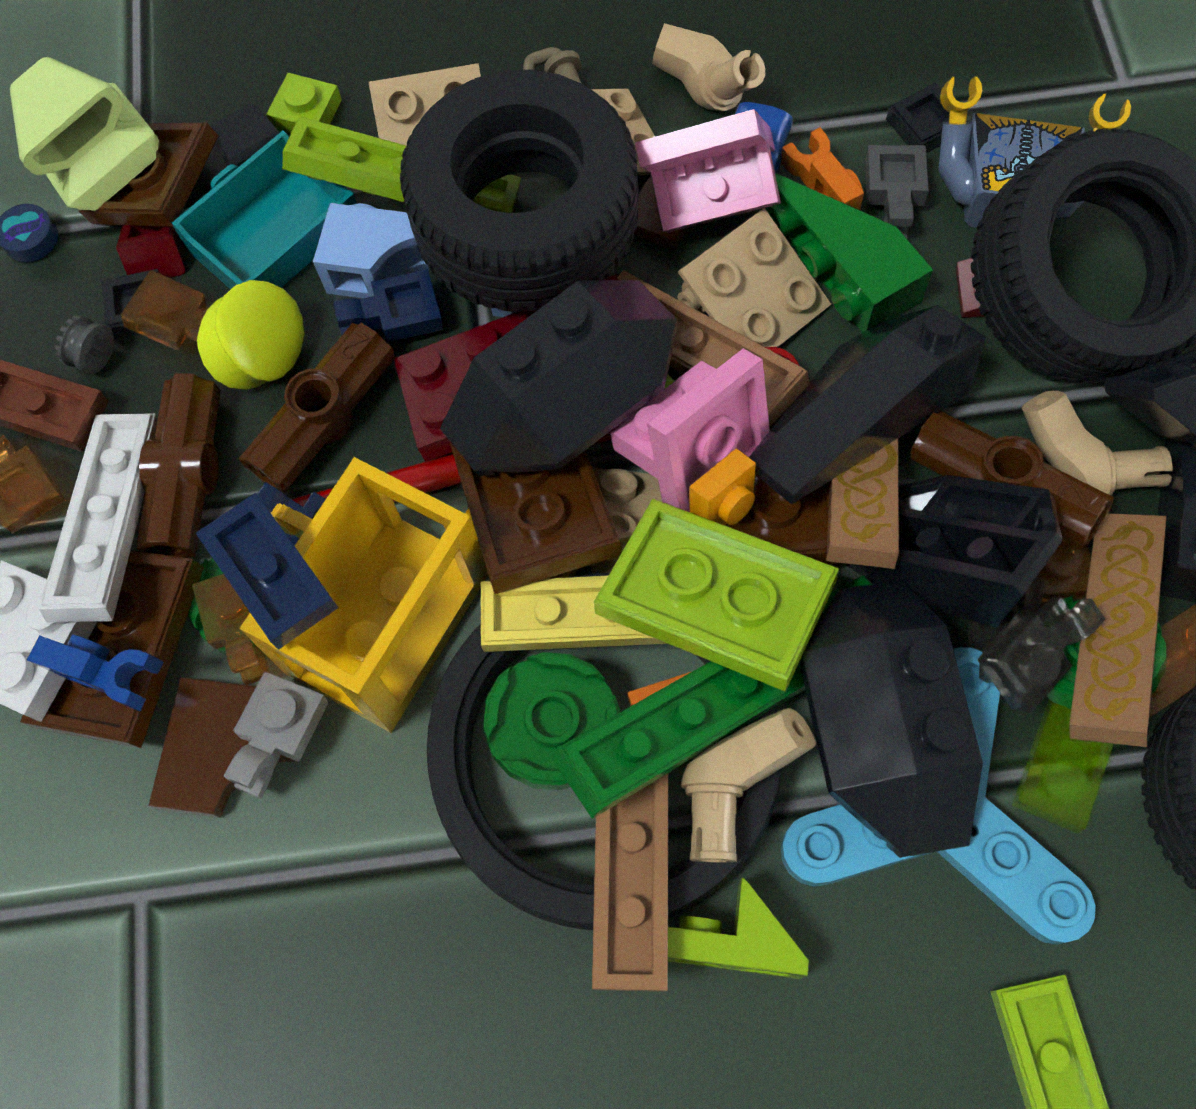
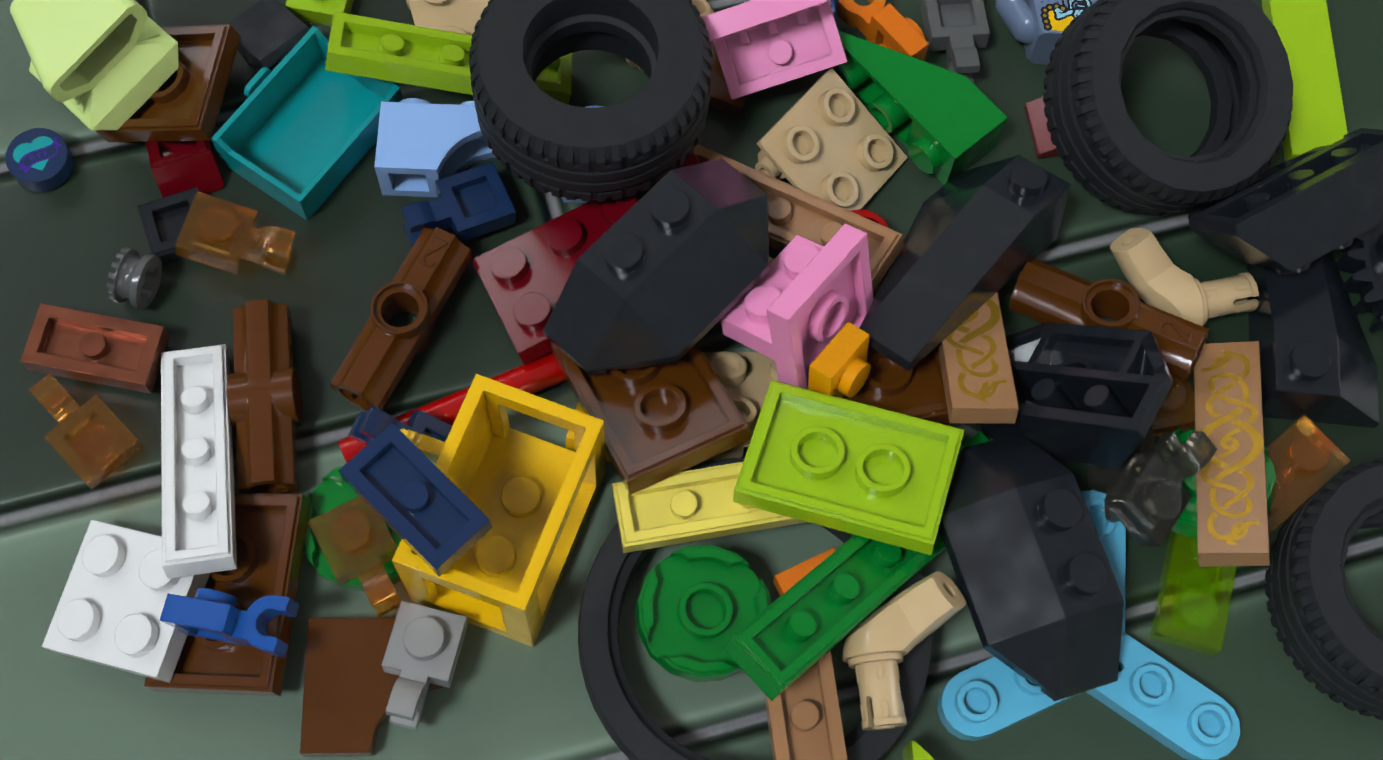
camera: 20 degrees left, 0 degrees up
neon yellow piece [197,280,305,390] -> none

